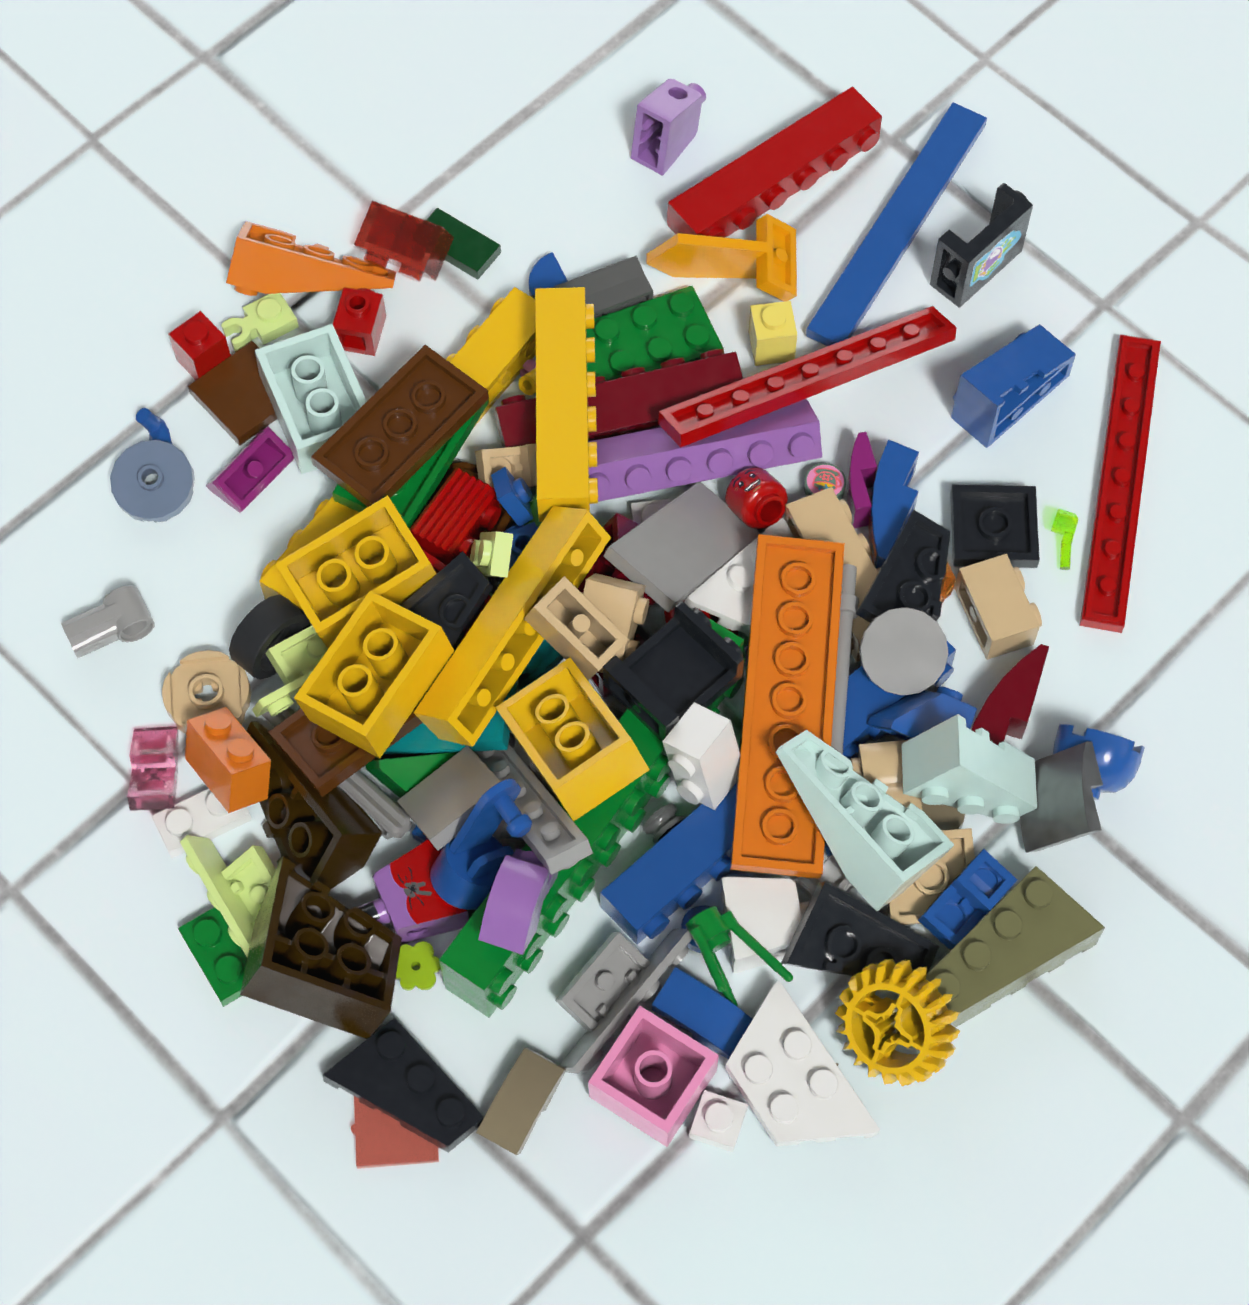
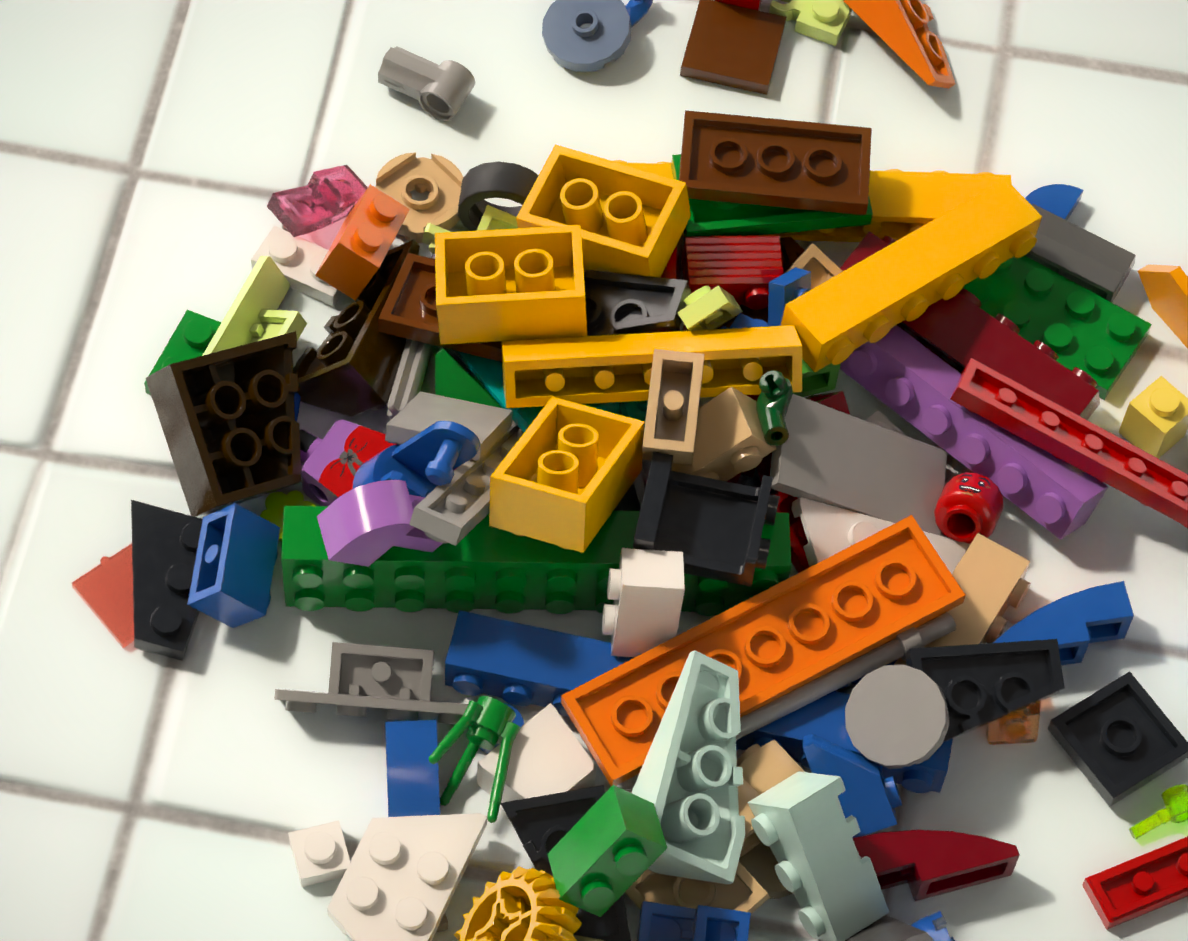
camera: 50 degrees right, 5 degrees down
magenta slope [206,426,294,513] -> none
light aqua brick [255,324,367,475] -> none
red brick [333,287,386,356] -> none
clear red brick [354,200,454,282] -> none
dark green tile [414,208,501,280] -> none
dark tan slope [476,1047,567,1155] -> none
bright pink brick [588,1006,719,1147] -> none
dark grey bush [643,803,685,844] -> none
tile [804,463,846,500] -> none
magenta slope [847,431,877,529] -> none
tan brick [954,554,1042,660] -> none
none -> blue brick [187,503,280,628]
none -> green brick [547,785,667,917]
none -> dark green arm [756,370,793,446]

